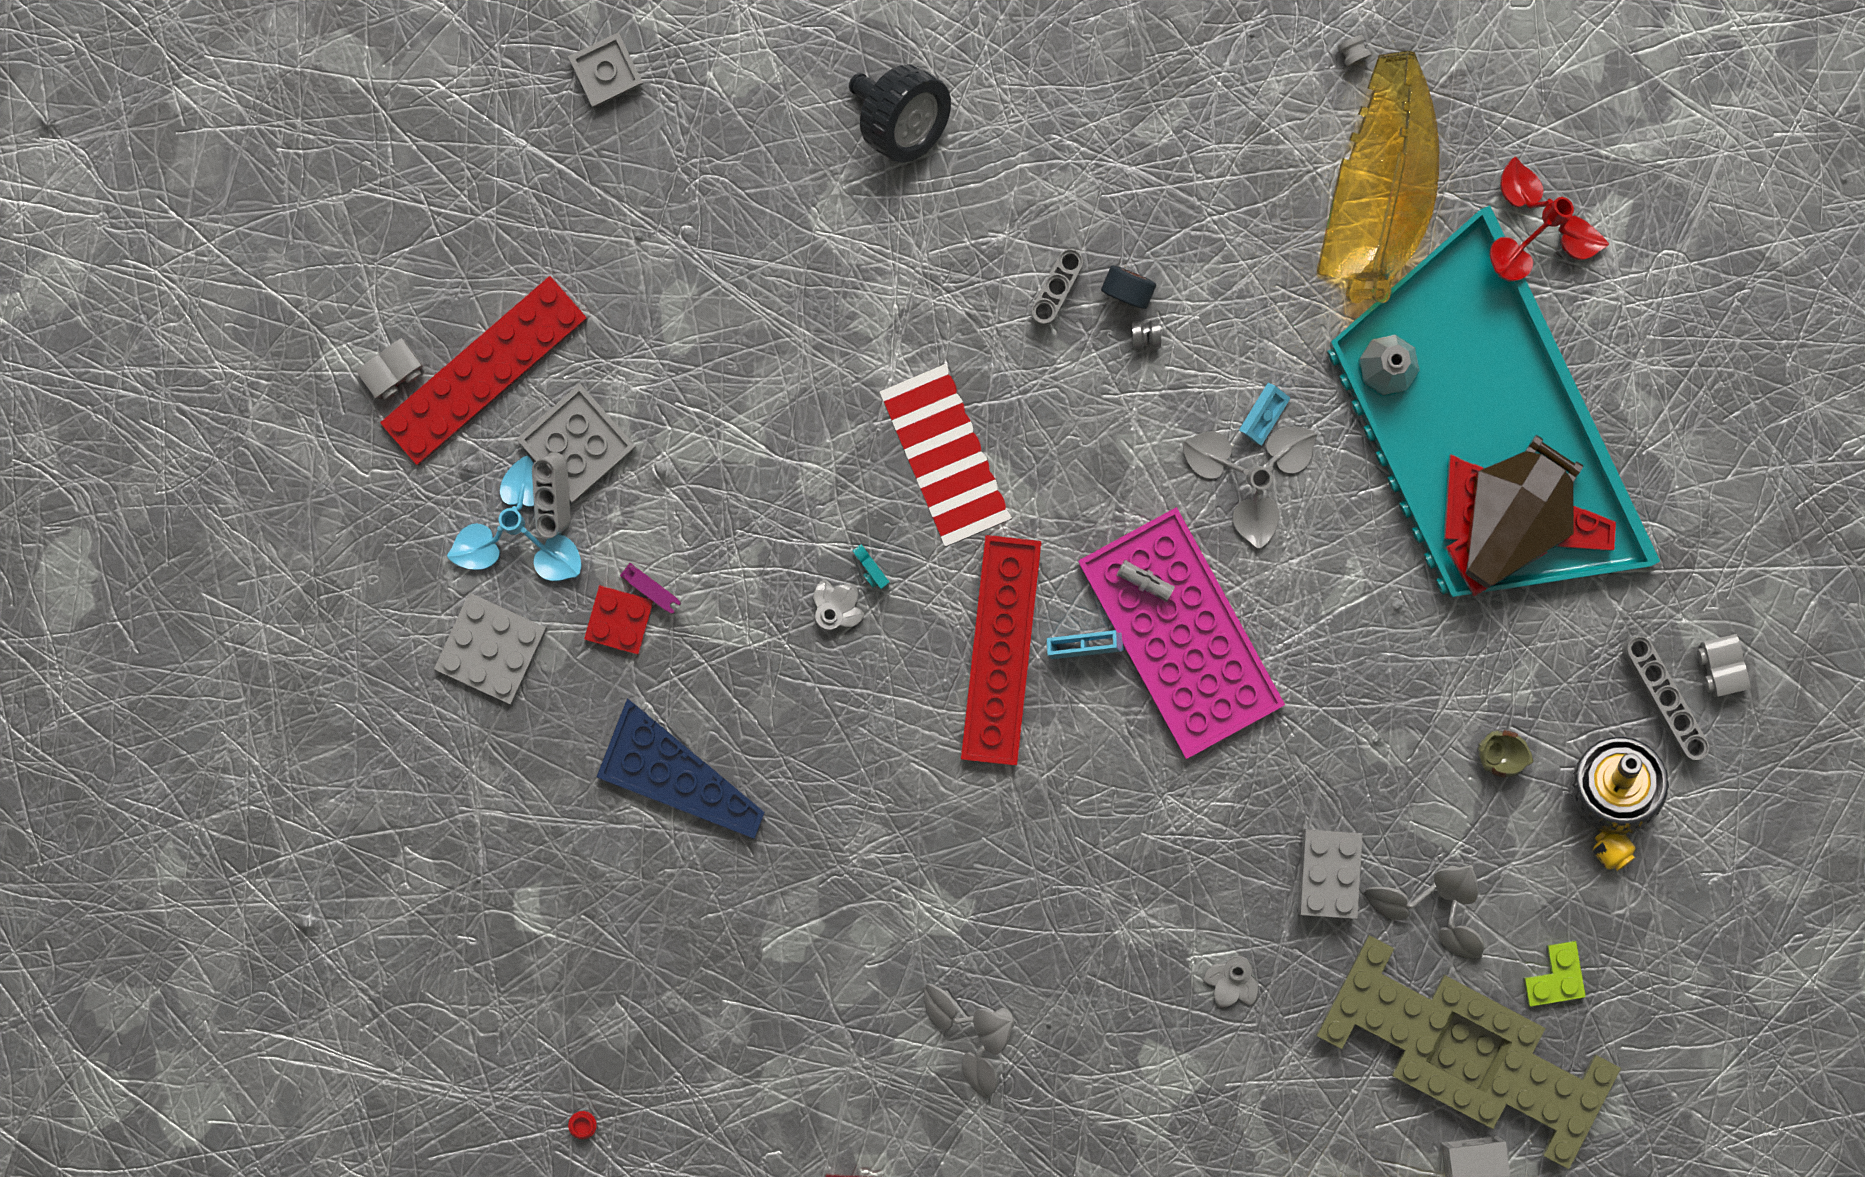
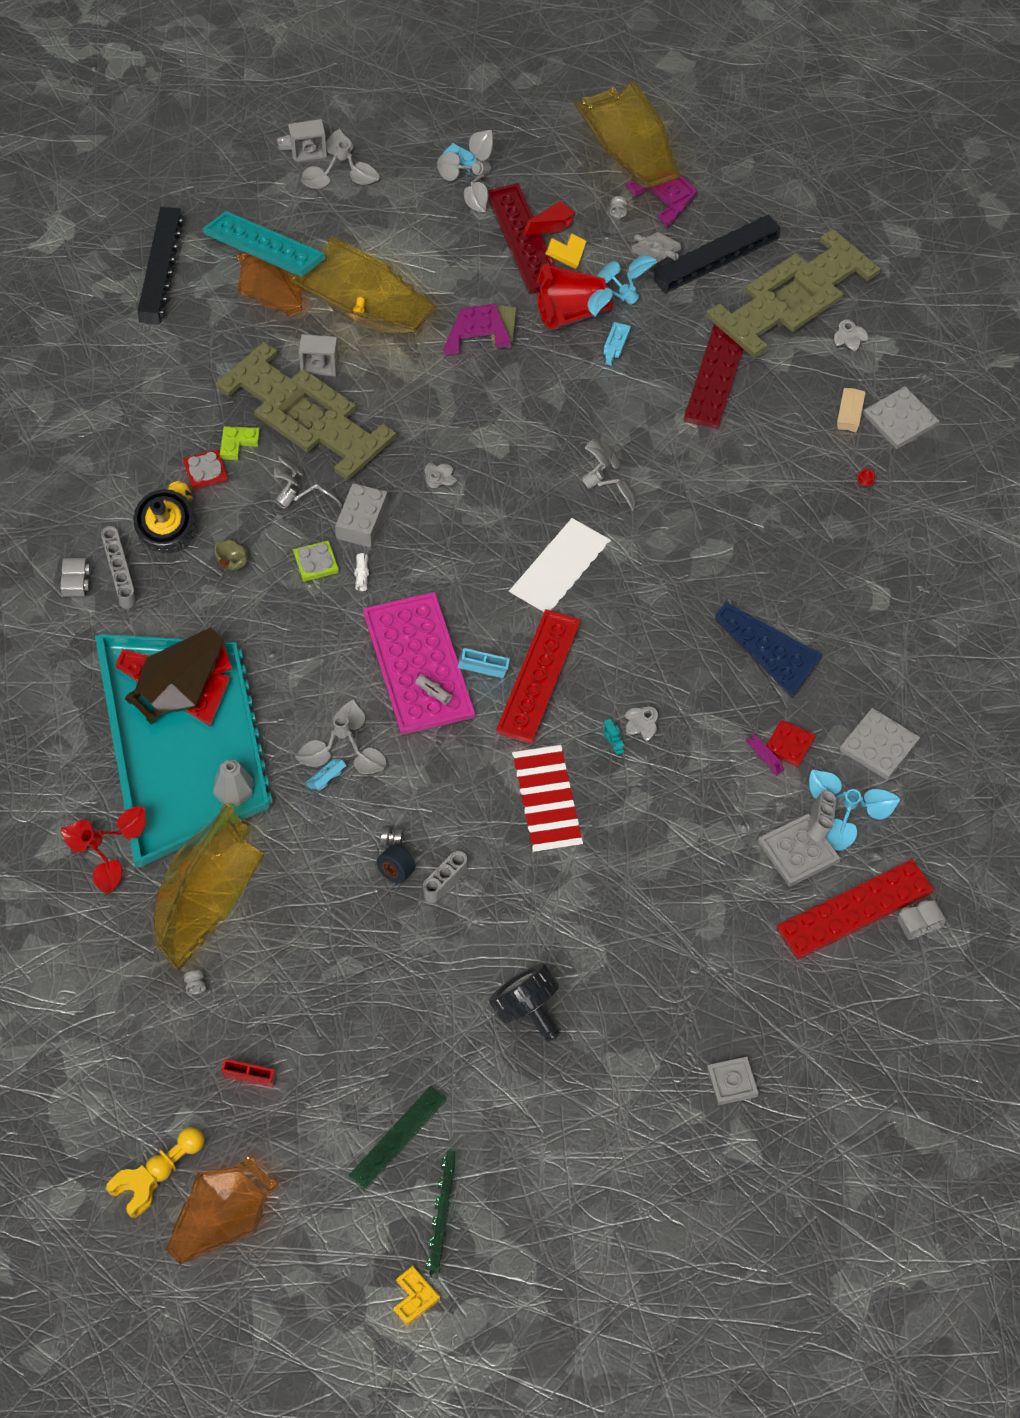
camera: 165 degrees left, 30 degrees down
none -> piece [183,449,228,490]
none -> light grey piece [293,541,339,582]
none -> white pin [354,553,369,591]
none -> white sticker [509,518,611,612]

